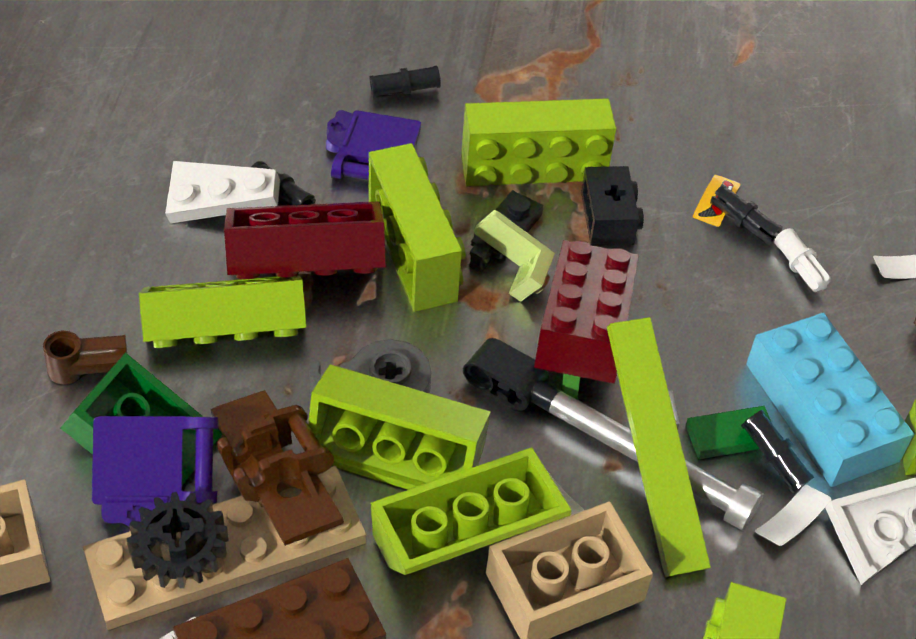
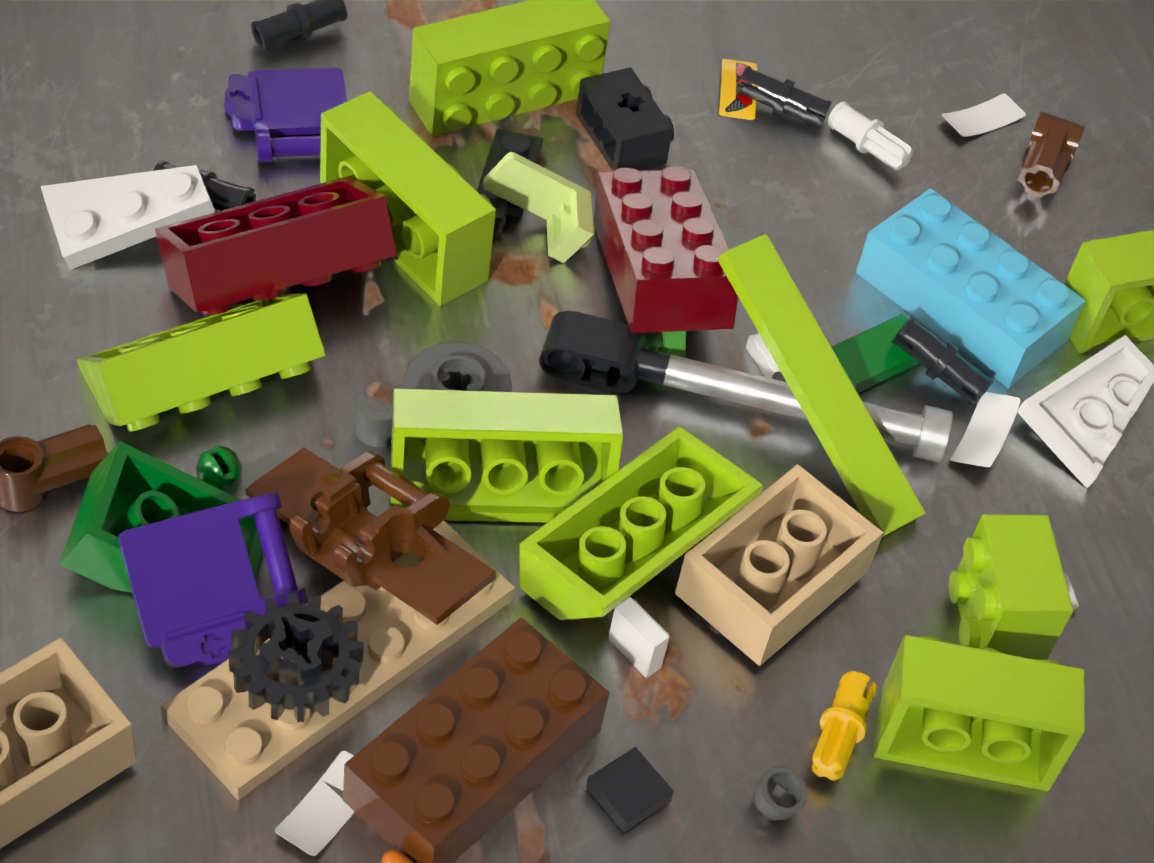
camera: 25 degrees left, 0 degrees up
none -> green hinge [196,446,242,494]
none -> white tile [608,597,670,679]

